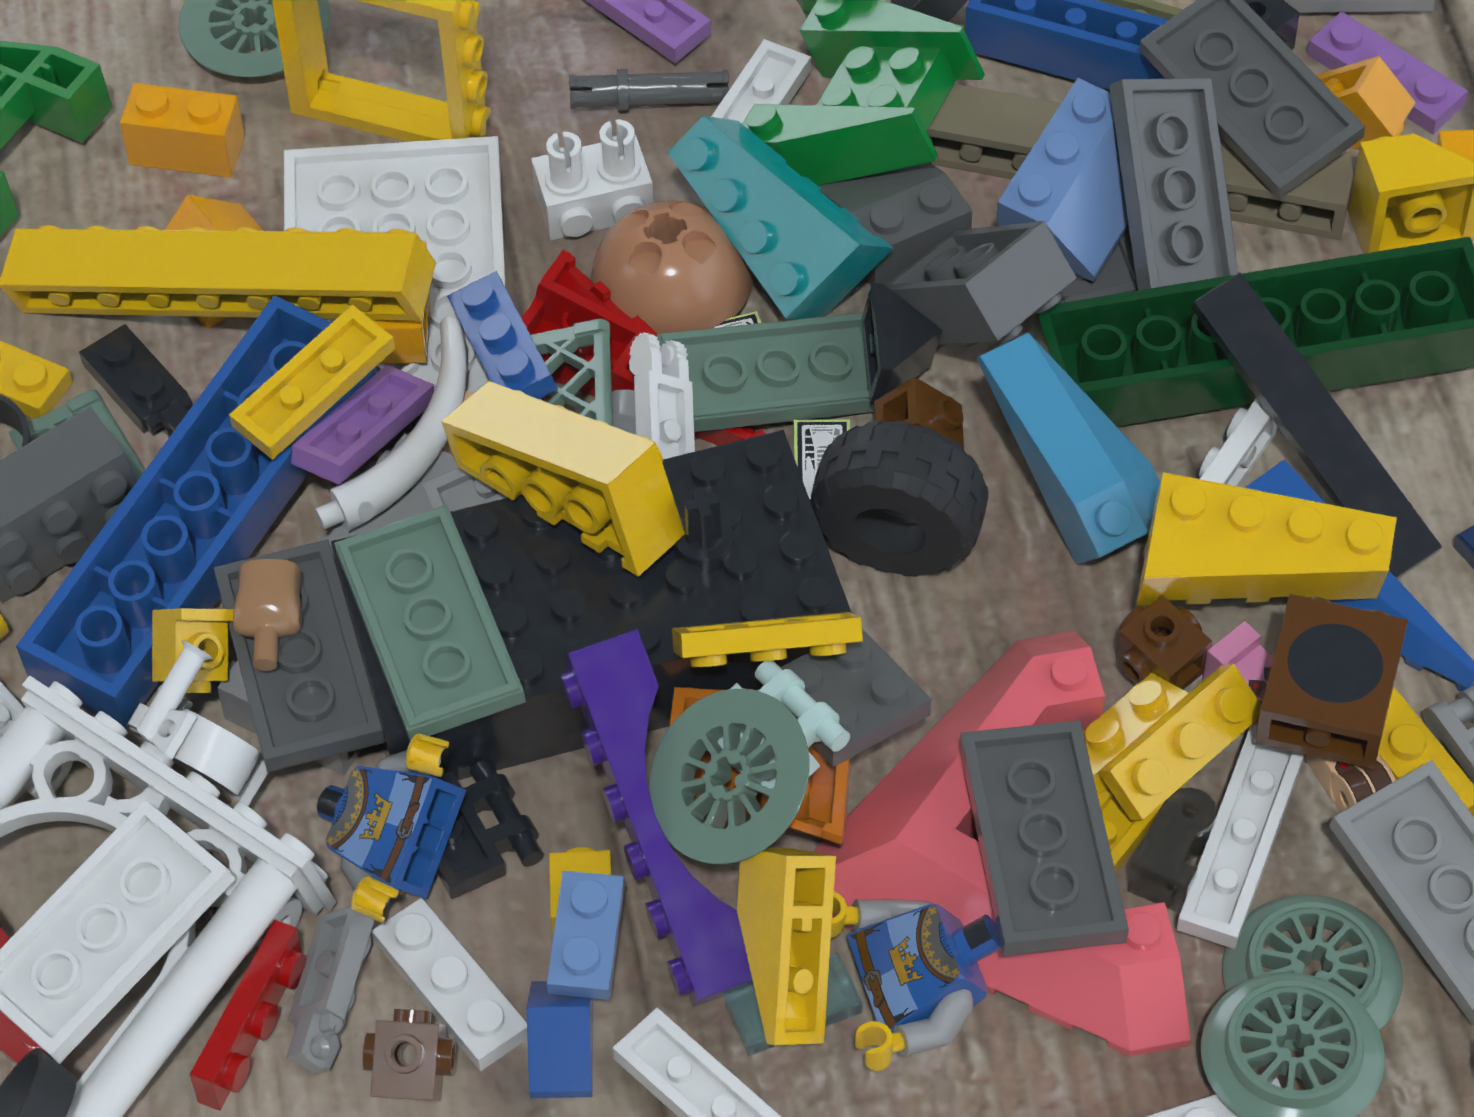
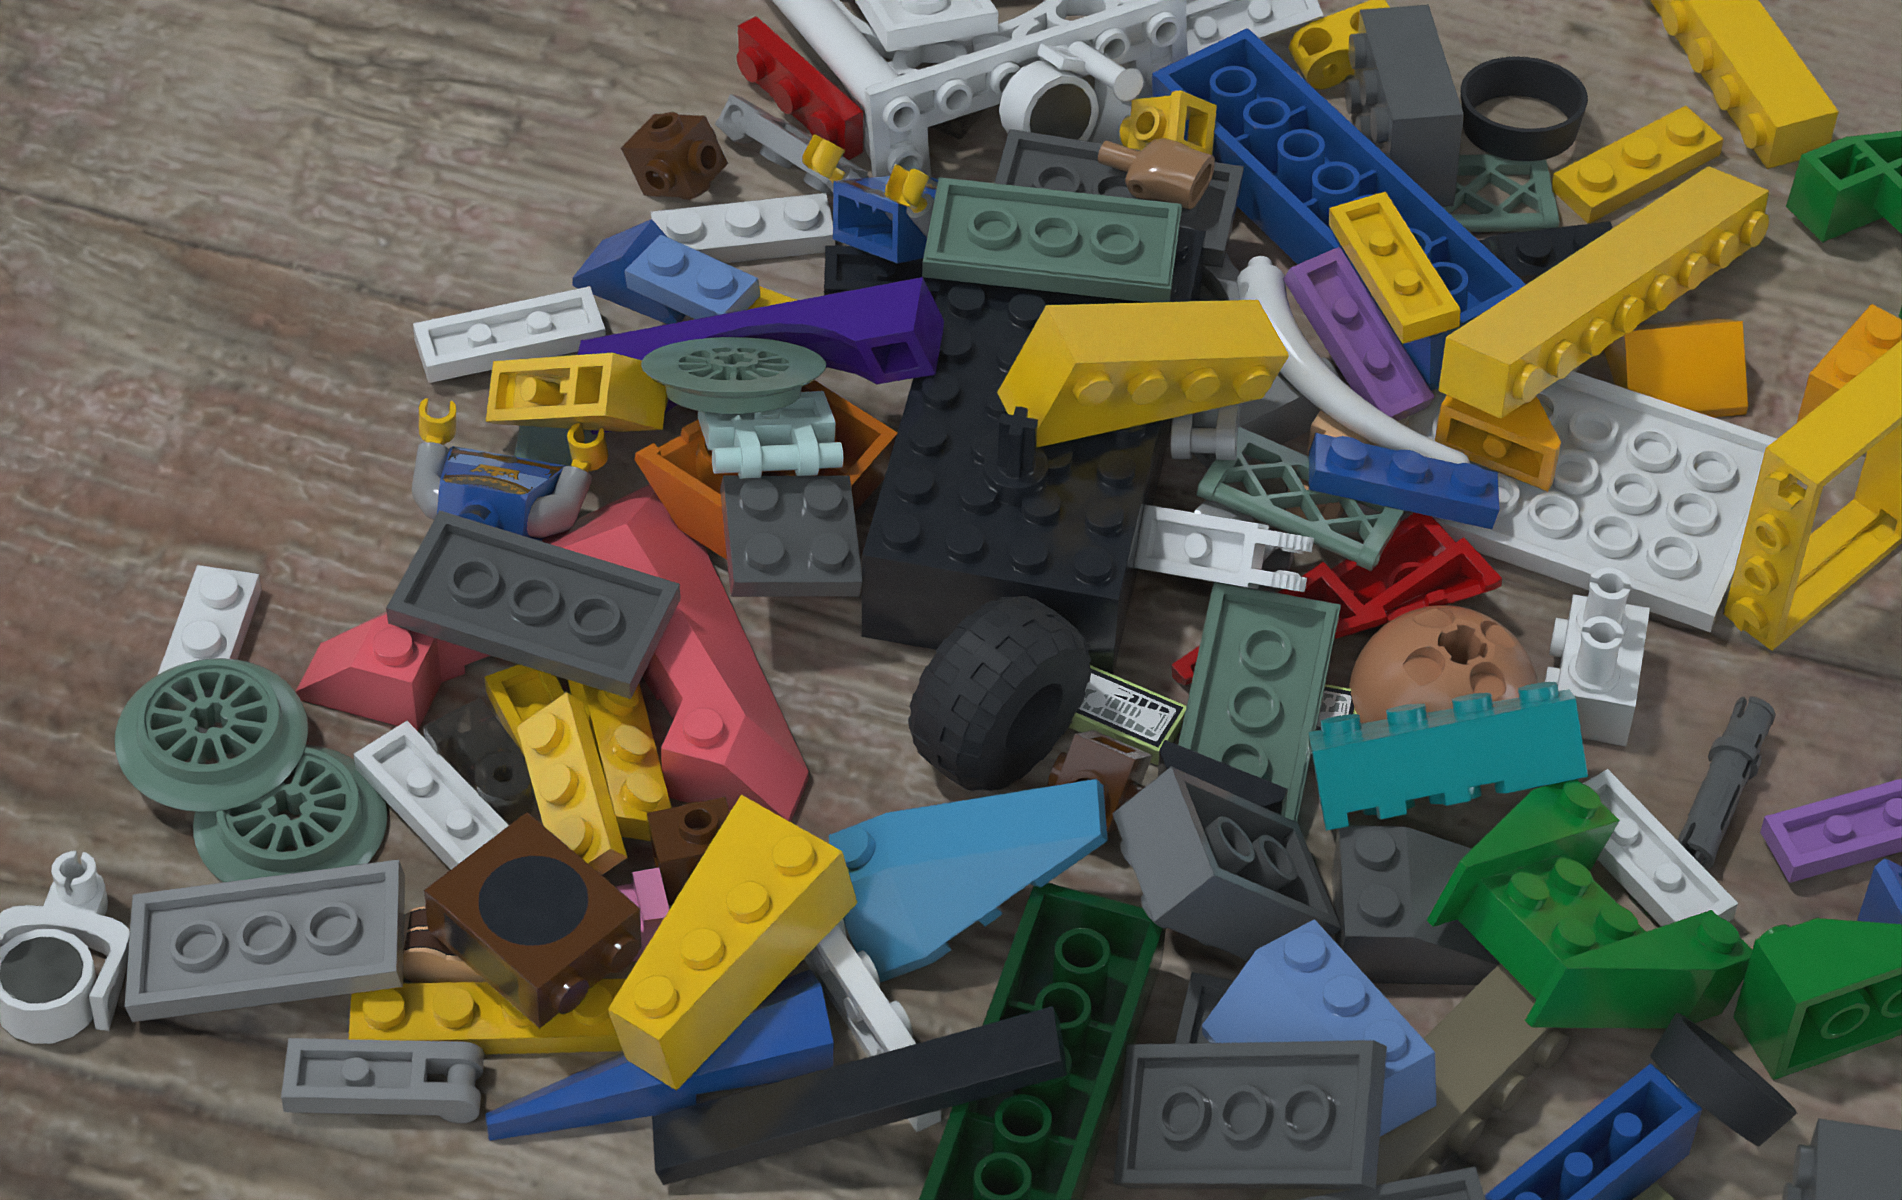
camera: 115 degrees right, 5 degrees down
yellow plate [672,612,863,667] -> none

